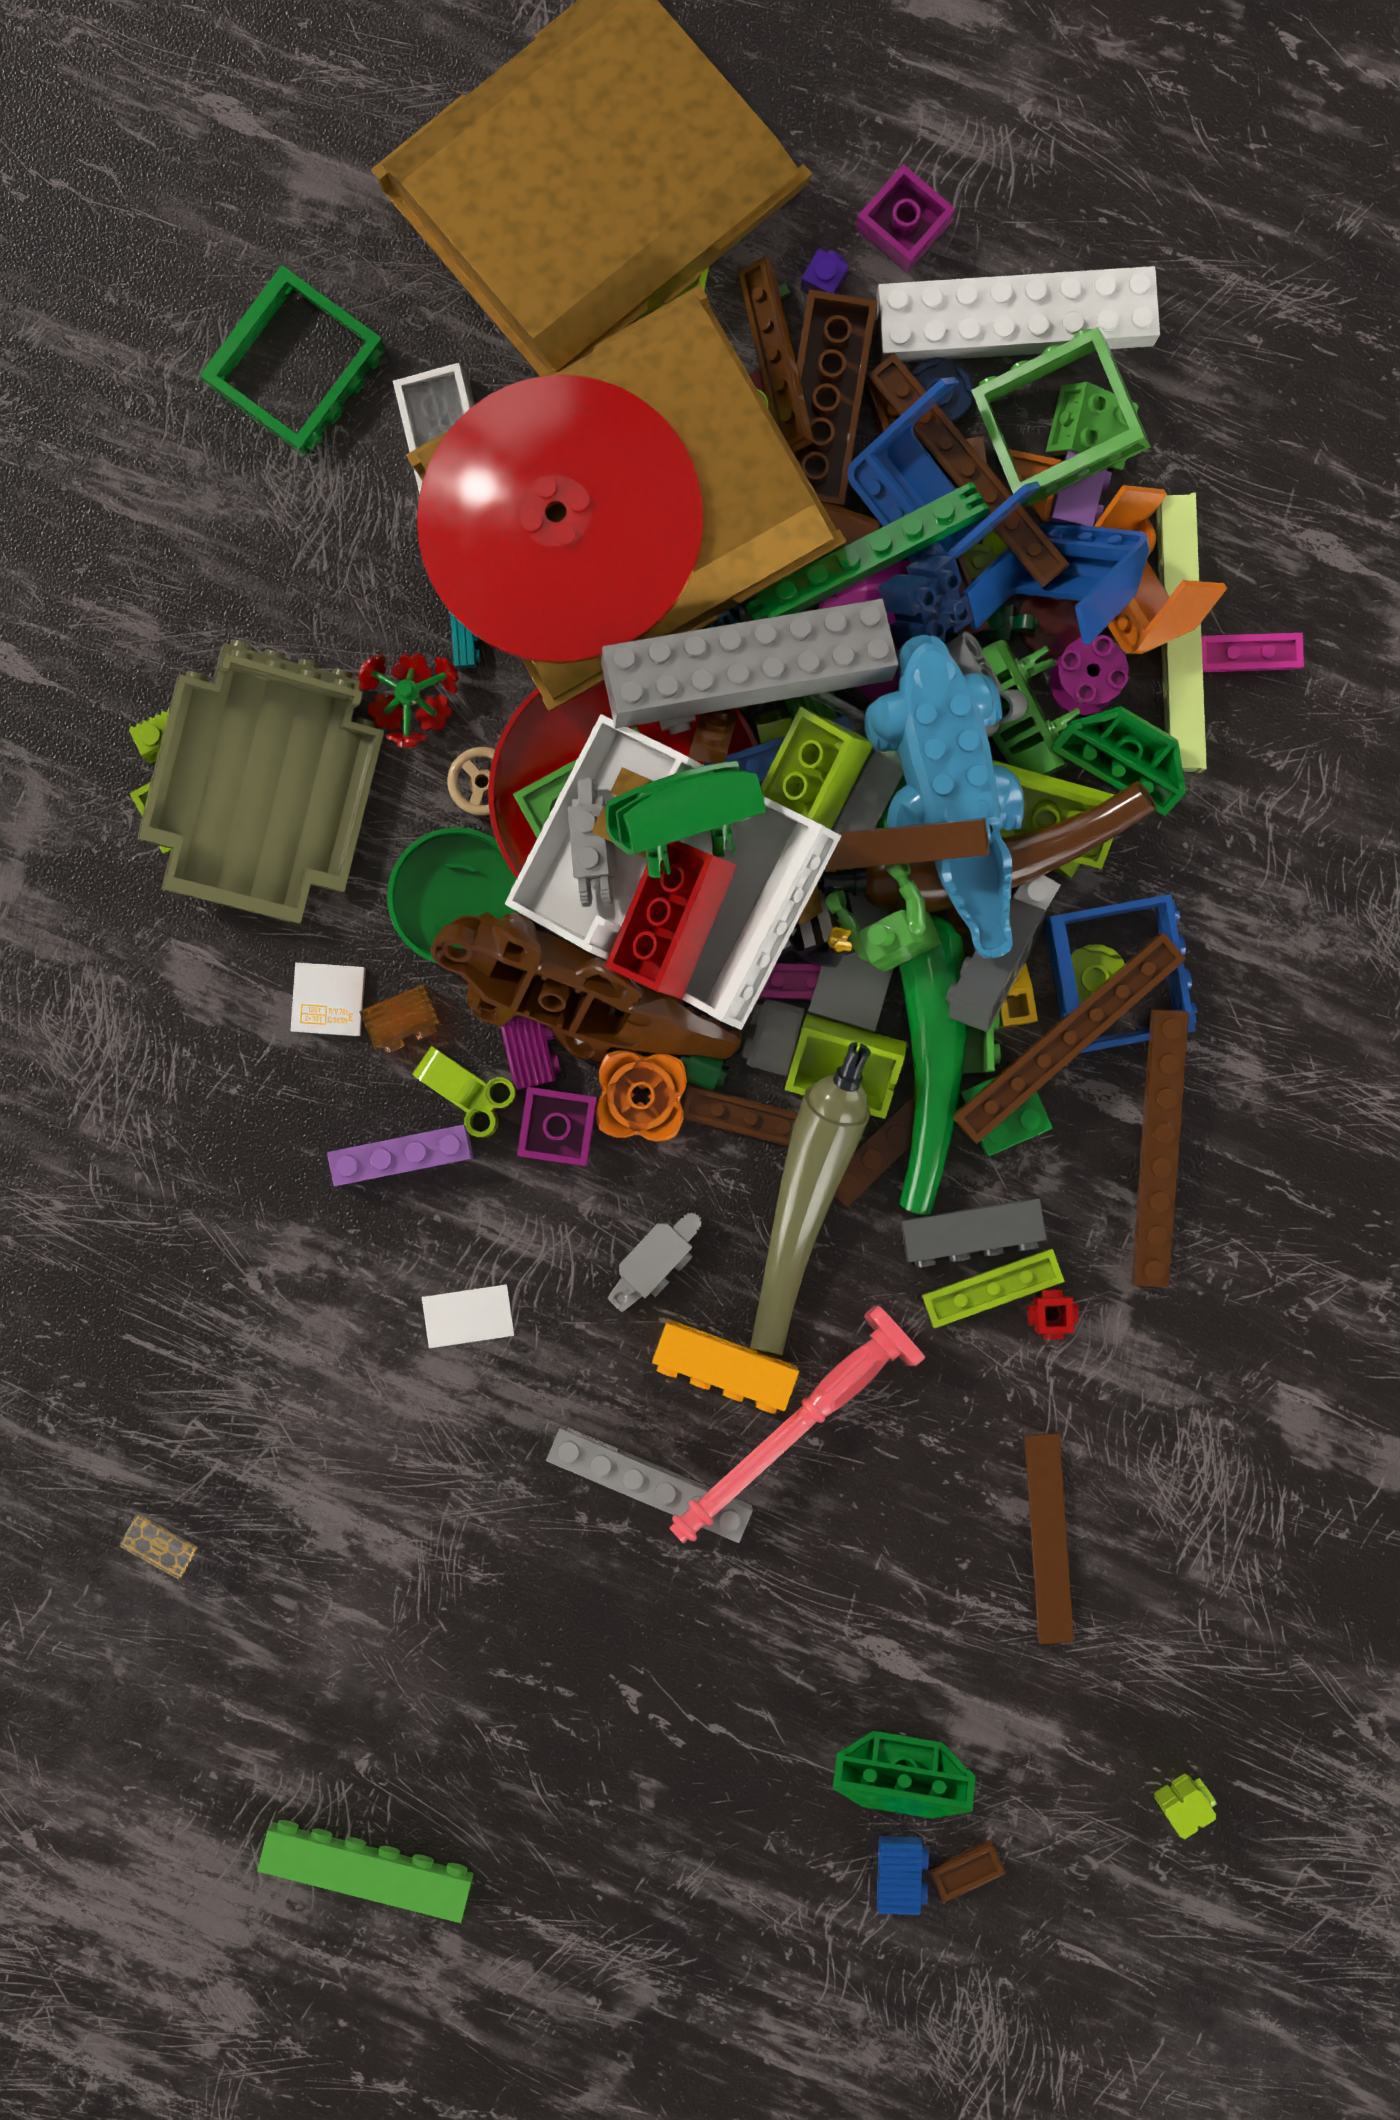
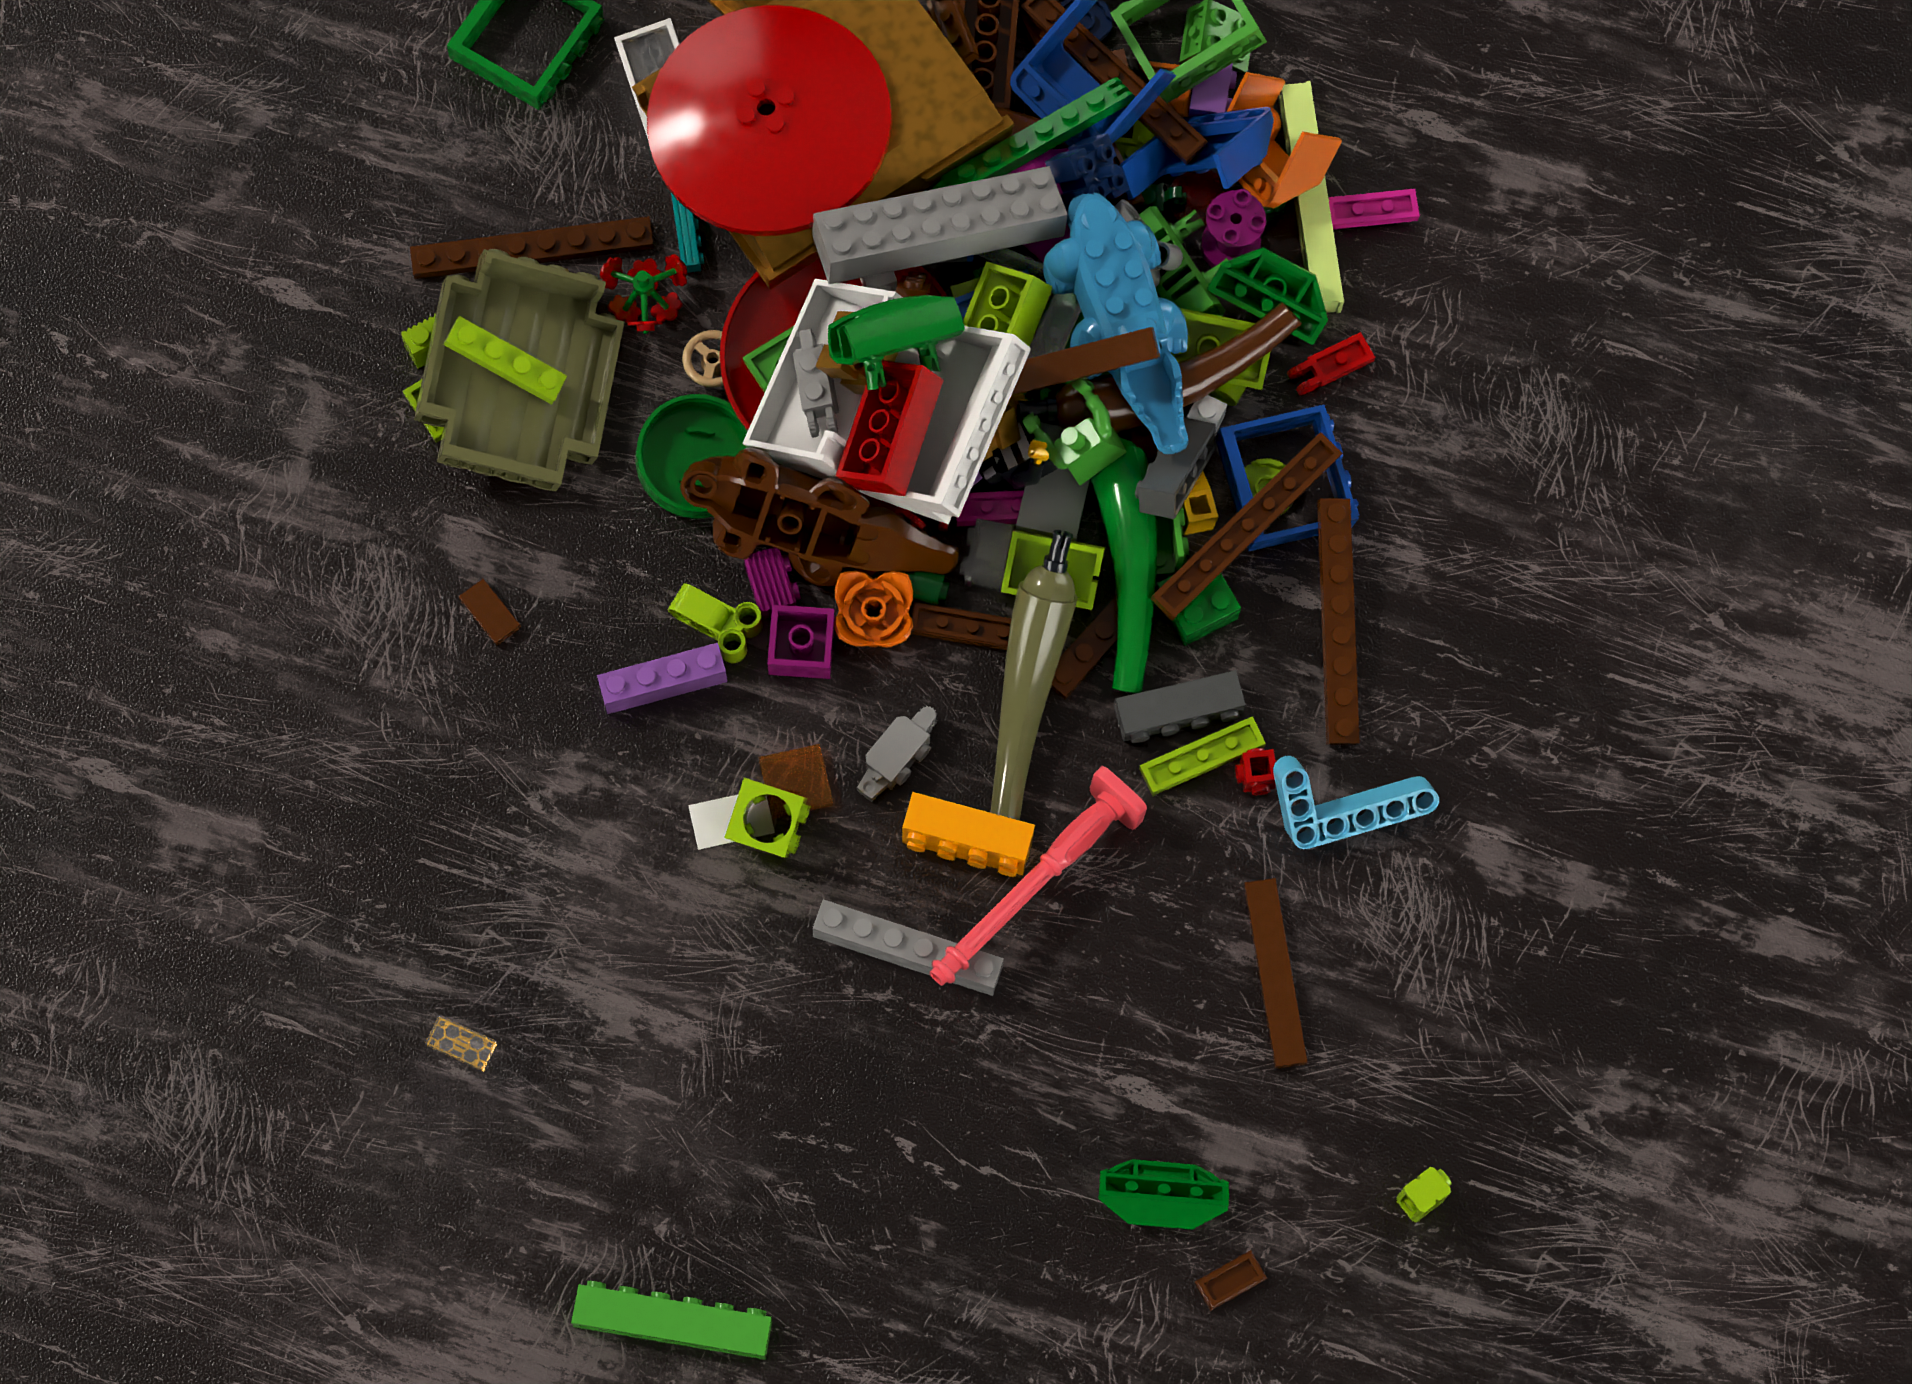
camera: 10 degrees left, 15 degrees down
white tile [290,962,366,1036] -> none
clear orange brick [359,984,442,1054] -> none
blue brick [877,1836,929,1915] -> none
none -> reddish brown plate [410,216,654,279]
none -> lime plate [443,316,567,405]
none -> reddish brown tile [458,579,521,646]
none -> lime brick [724,778,811,858]
none -> clear orange tile [759,744,833,819]
none -> medium azure beam [1273,756,1439,849]
none -> red hinge [1287,332,1375,395]

